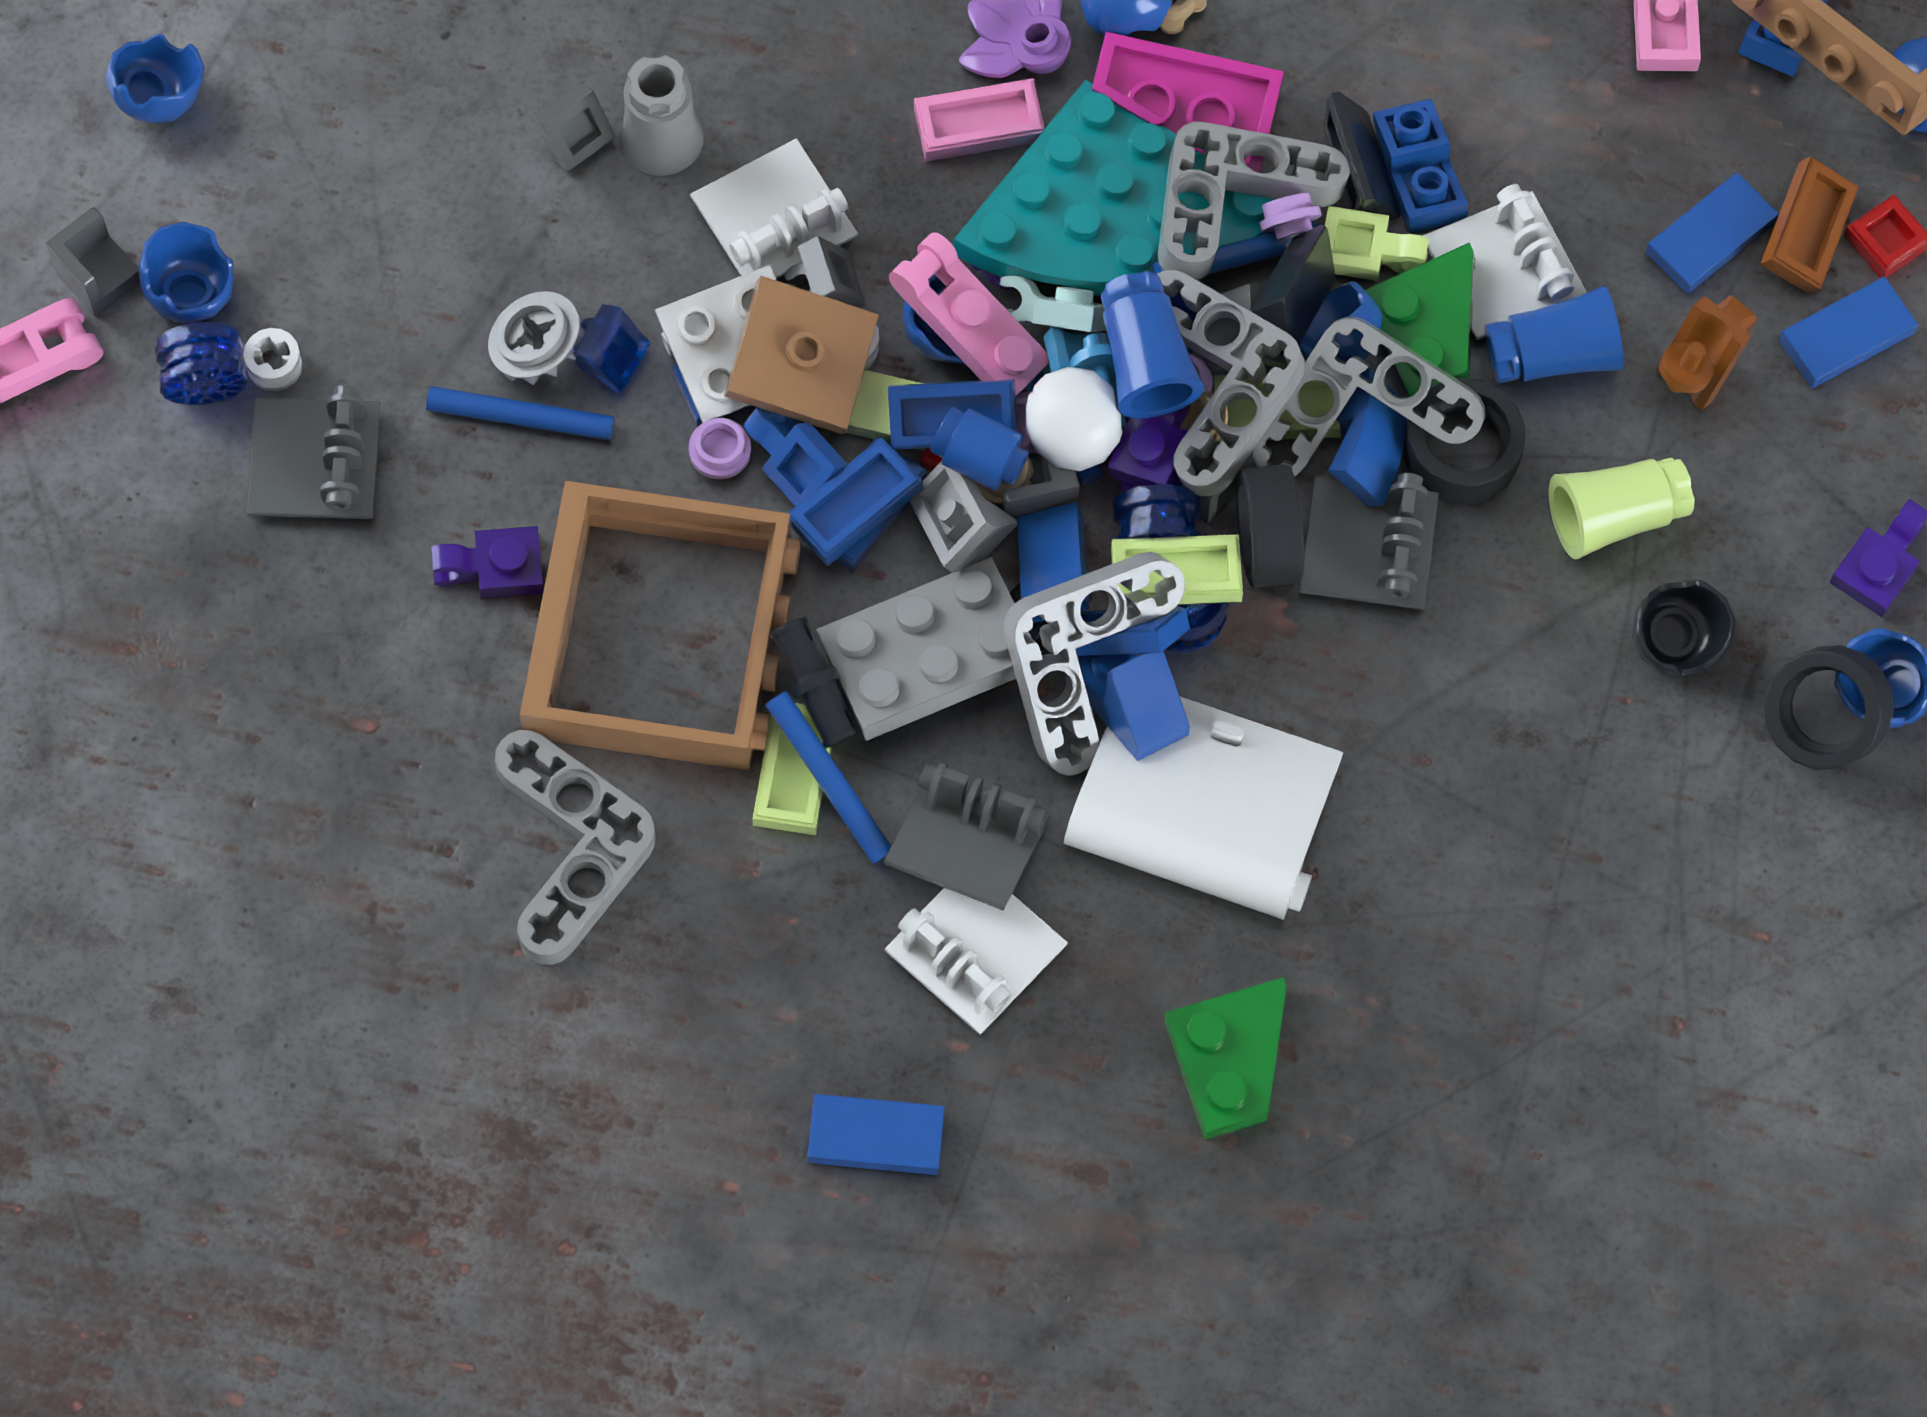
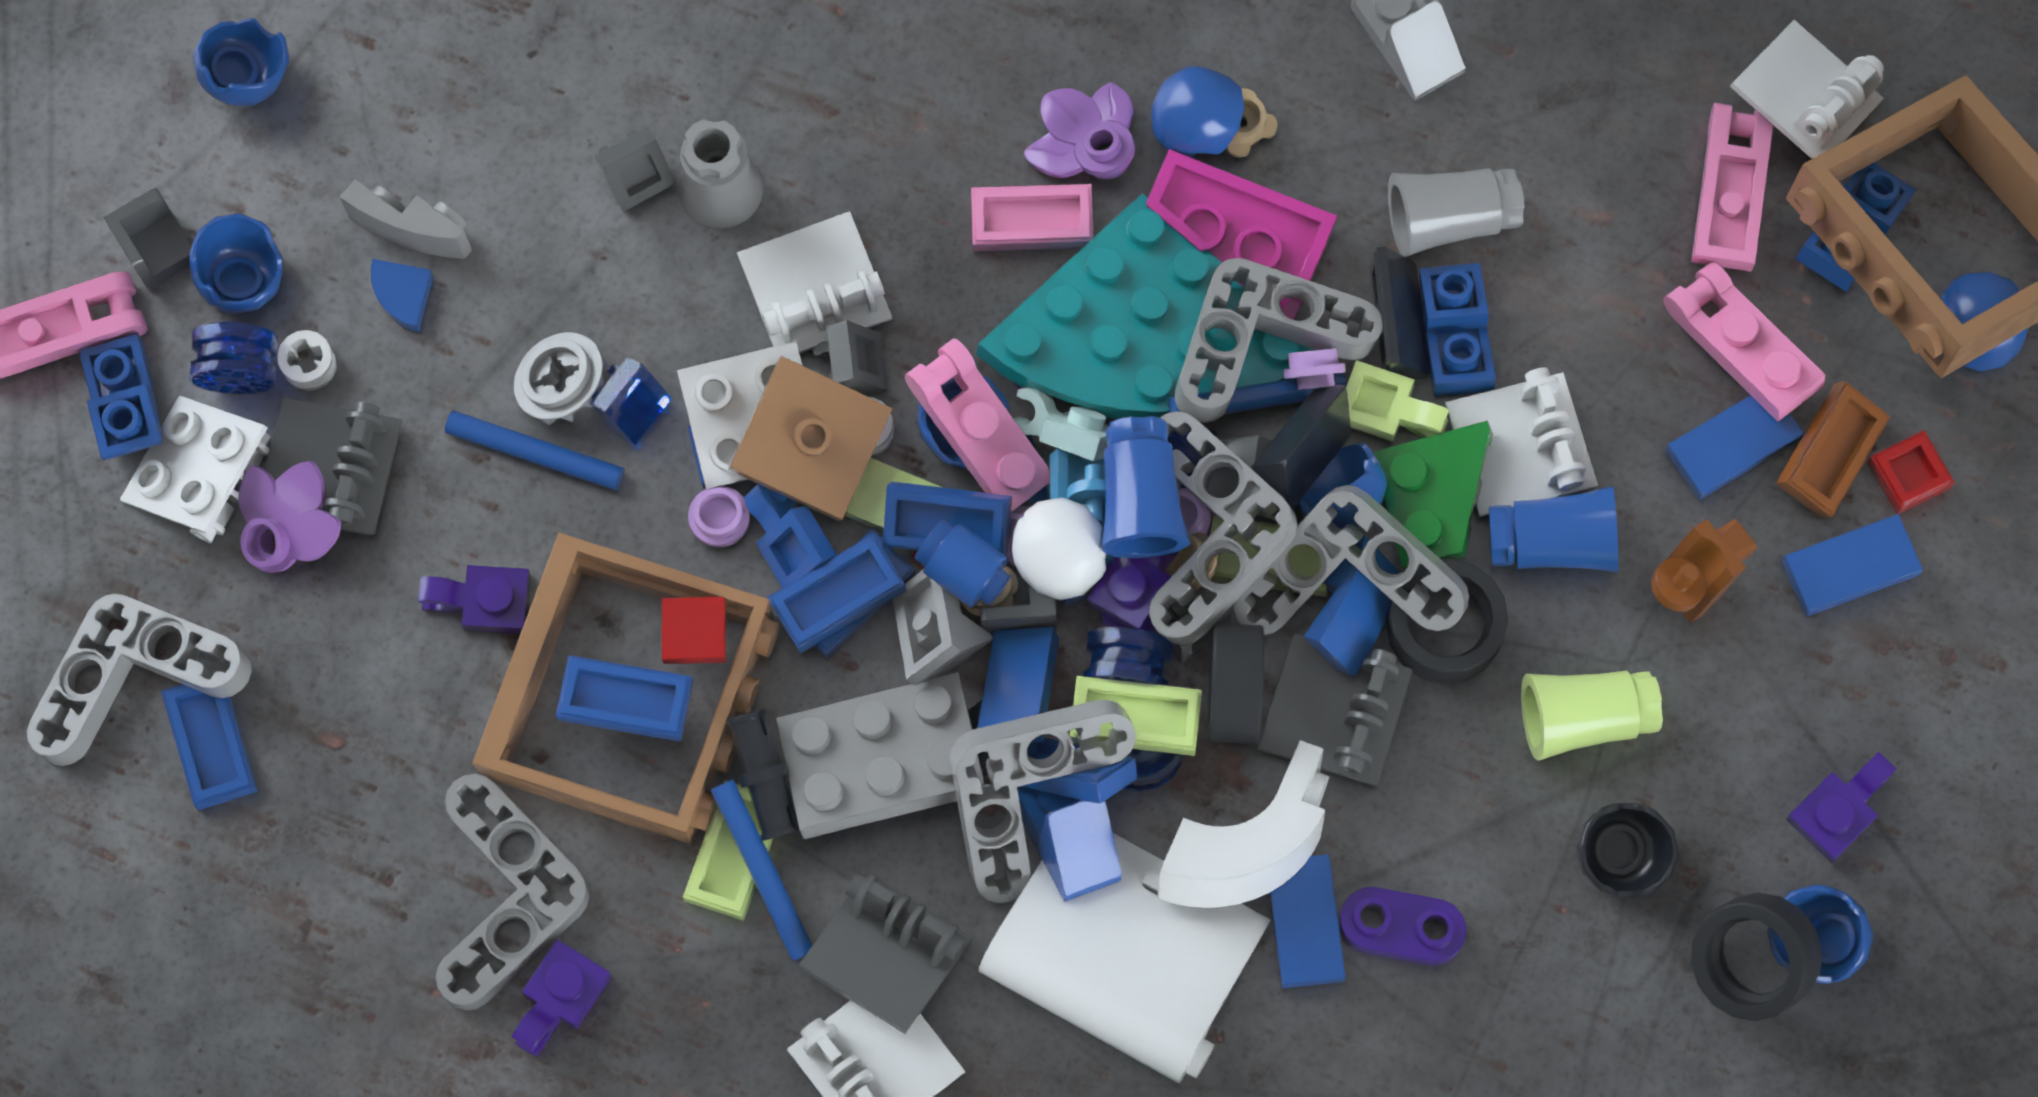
camera: 15 degrees right, 5 degrees up
none -> light grey beam [27,593,252,766]
none -> blue slope [78,334,163,461]
none -> white hinge [120,395,271,543]
none -> blue tile [161,684,258,811]
none -> medium lavender plate [238,461,341,573]
none -> light grey slope [340,179,472,259]
none -> blue tile [370,259,434,333]
none -> dark purple plate [511,939,611,1058]
none -> blue tile [555,655,694,742]
none -> red tile [662,597,726,664]
none -> white arch [1157,740,1329,908]
none -> blue tile [1269,854,1345,989]
none -> dark purple plate [1339,887,1466,966]
none -> light grey plant [1388,168,1524,257]
none -> bright pink plate [1663,262,1826,422]

